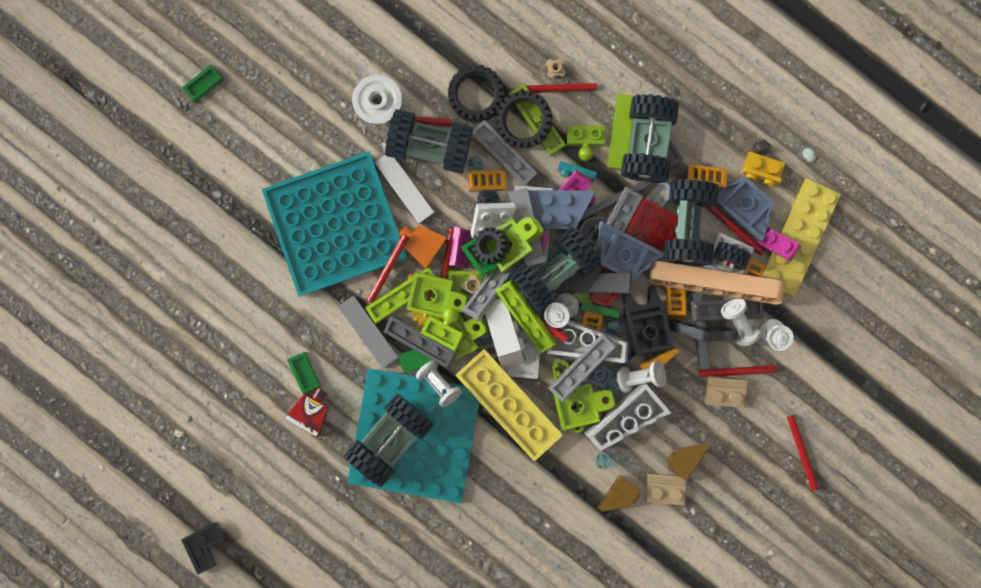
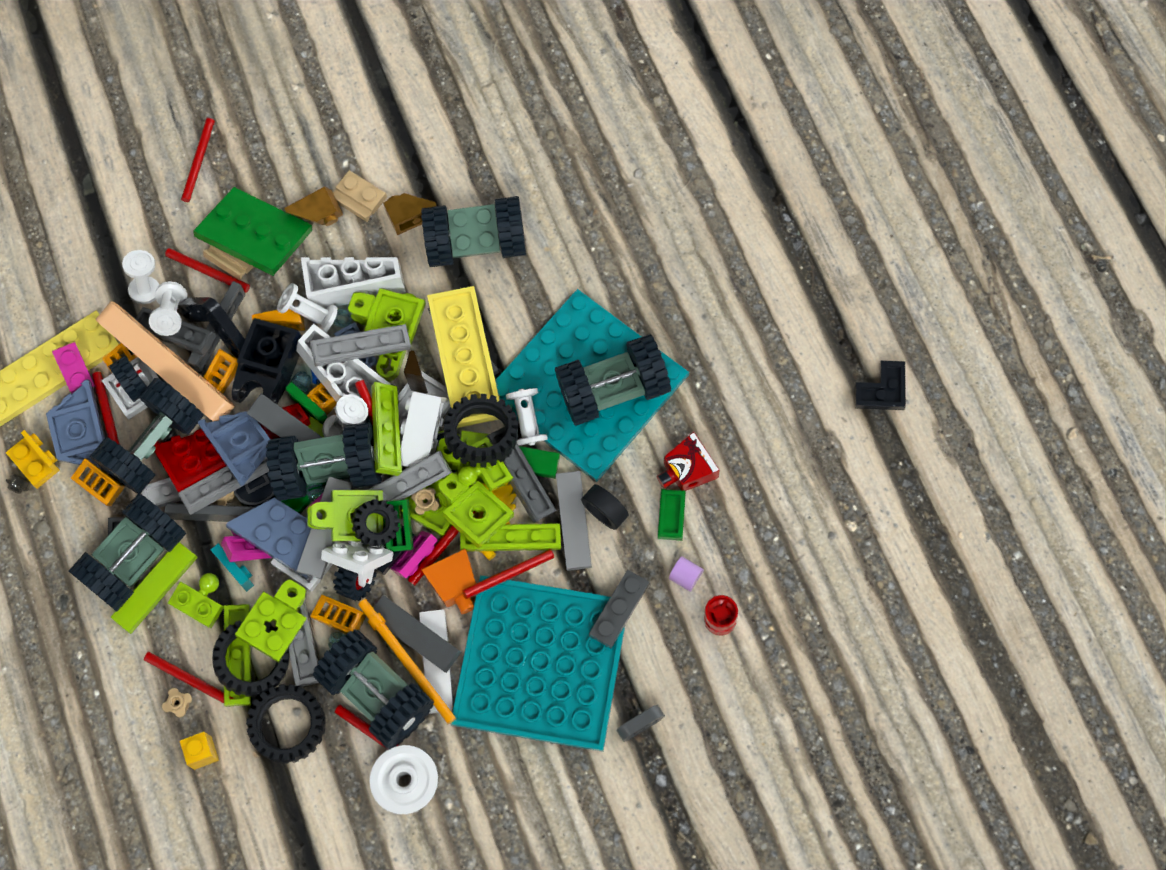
camera: 140 degrees left, 15 degrees down
clear light blue hinge [594,453,611,469] -> none
none -> yellow brick [180,732,219,770]
none -> green plate [193,187,312,276]
none -> lime plate [235,579,307,663]
none -> light orange bar [358,599,456,724]
none -> dark grey tile [374,595,461,673]
none -> dark brown slope [404,350,428,394]
none -> plate [421,196,526,267]
none -> black tyre [444,394,518,468]
none -> black tyre [581,484,629,530]
none -> dark grey plate [589,569,650,649]
none -> dark grey beam [616,705,665,742]
none -> lavender brick [669,556,704,592]
none -> red wheel [704,595,738,636]

